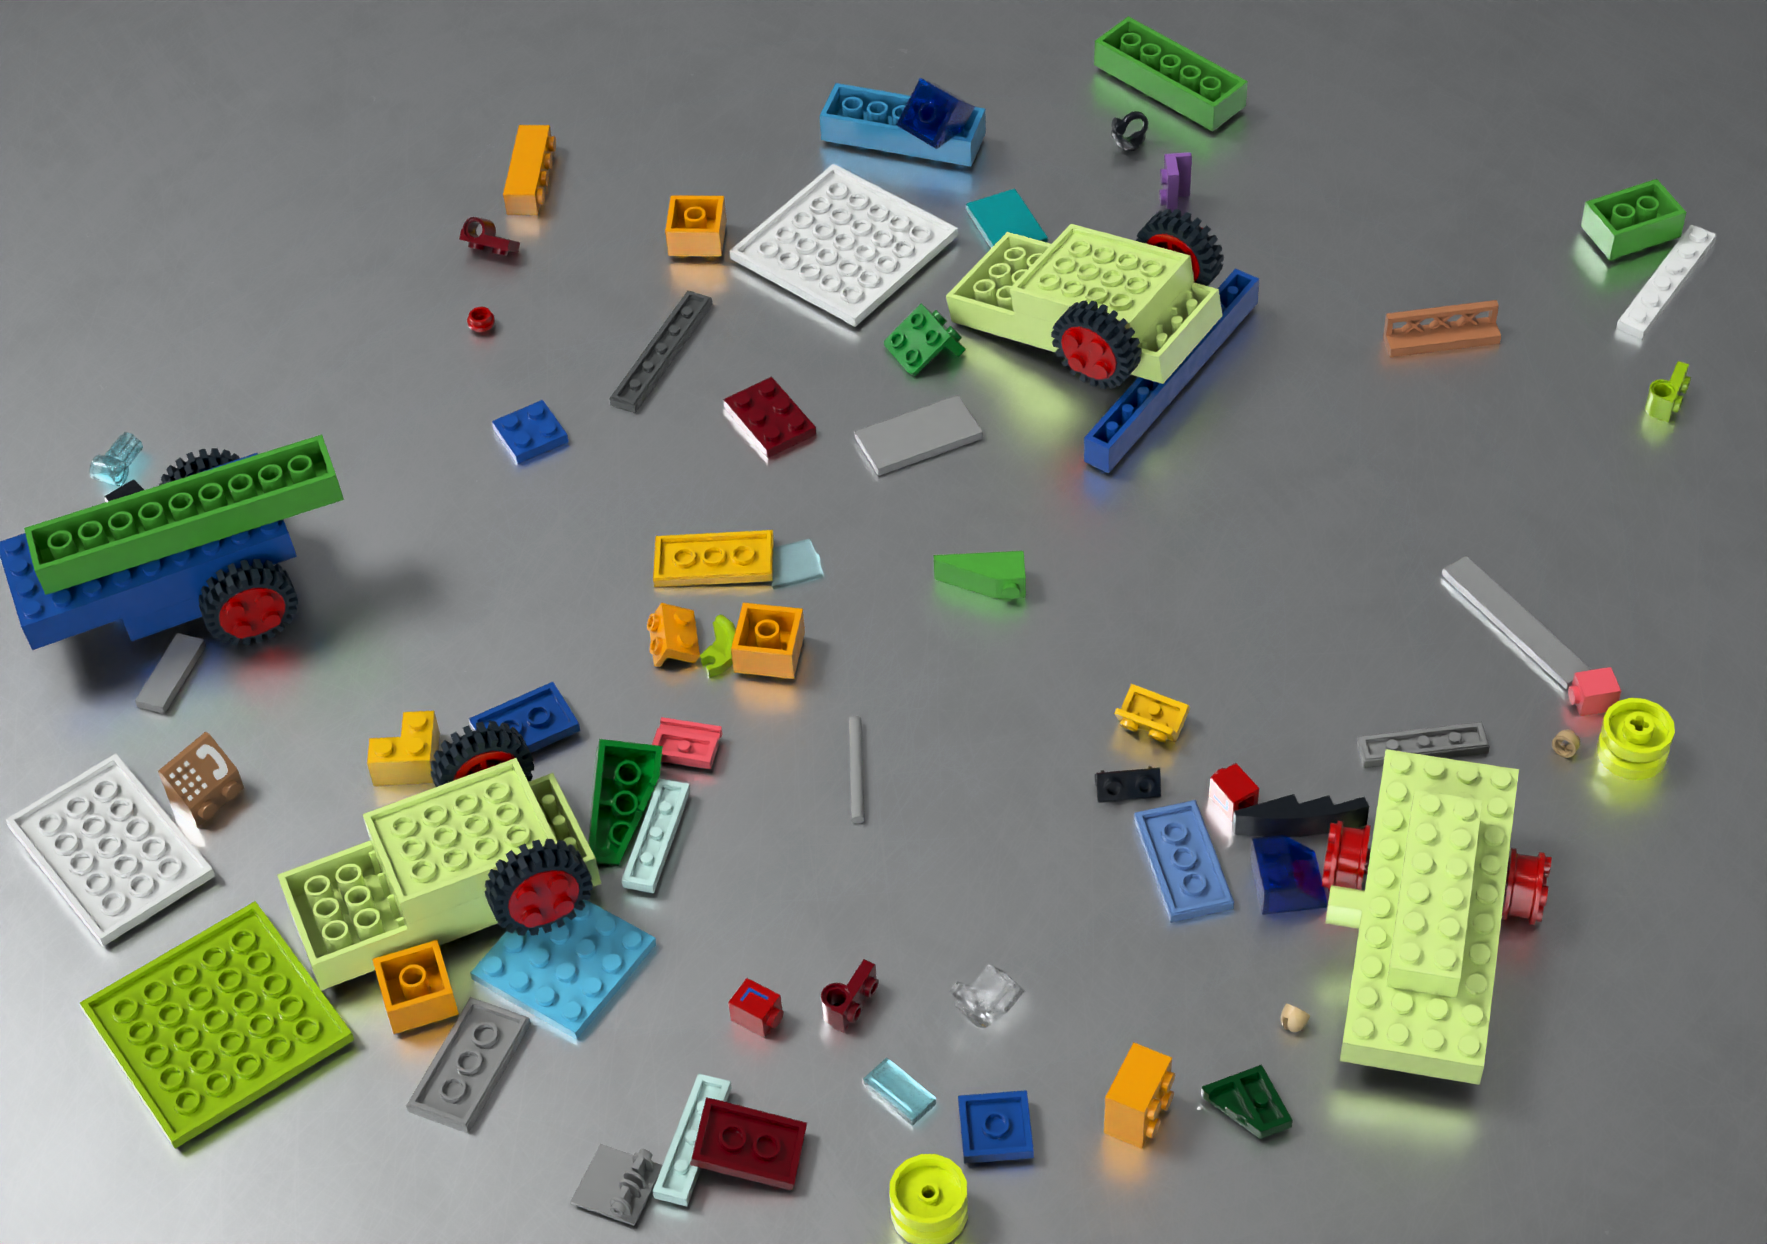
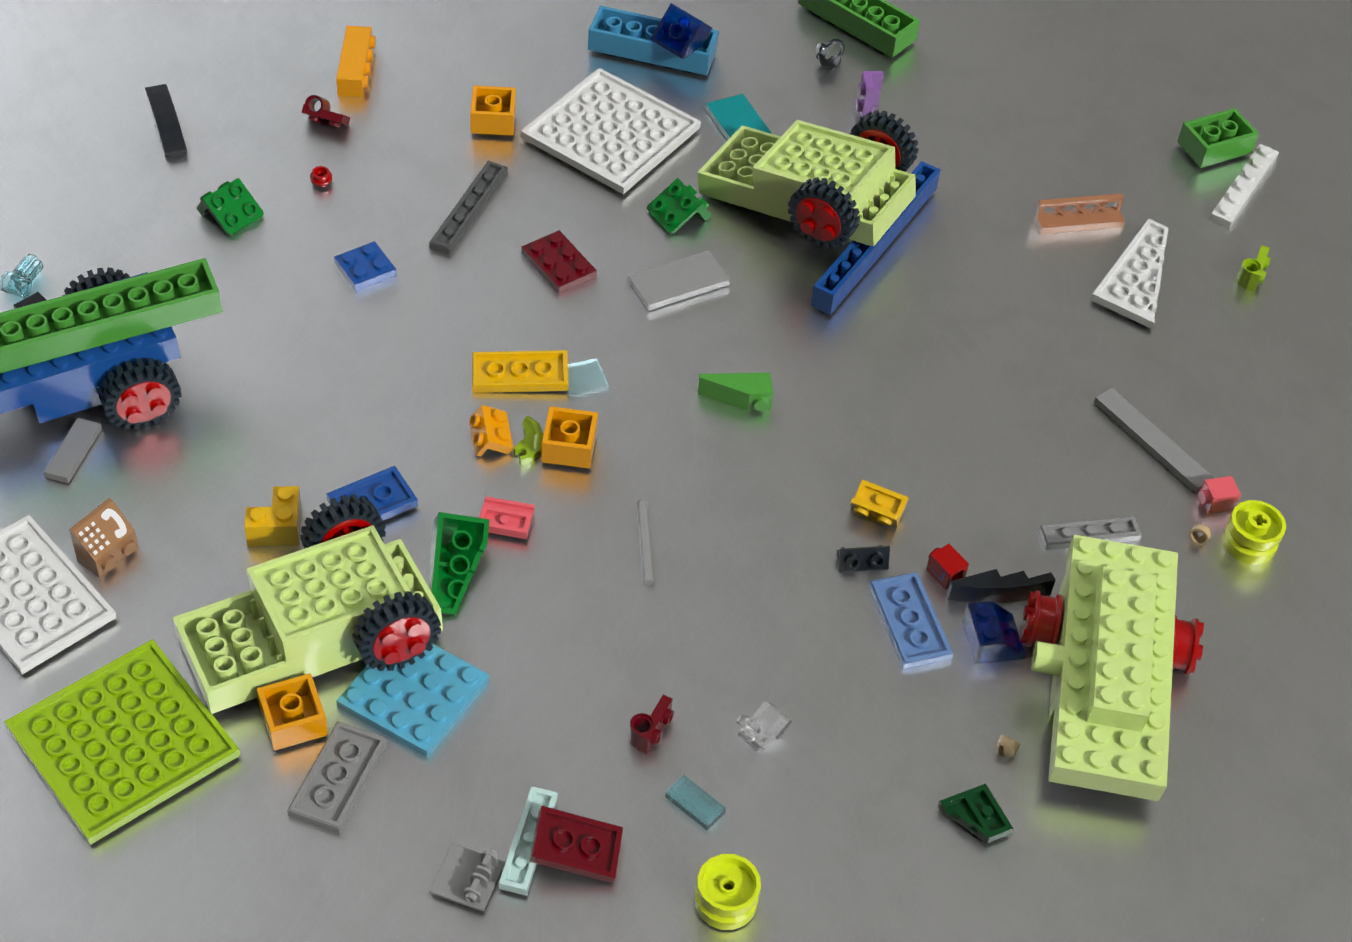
camera: 10 degrees left, 0 degrees up
light aqua plate [622,778,690,893] -> none
red brick [728,978,784,1038] -> none
blue plate [958,1090,1034,1164] -> none
light orange brick [1104,1042,1175,1149] -> none
none -> black slope [145,84,187,157]
none -> green bracket [196,177,264,236]
none -> white wing [1091,219,1168,329]

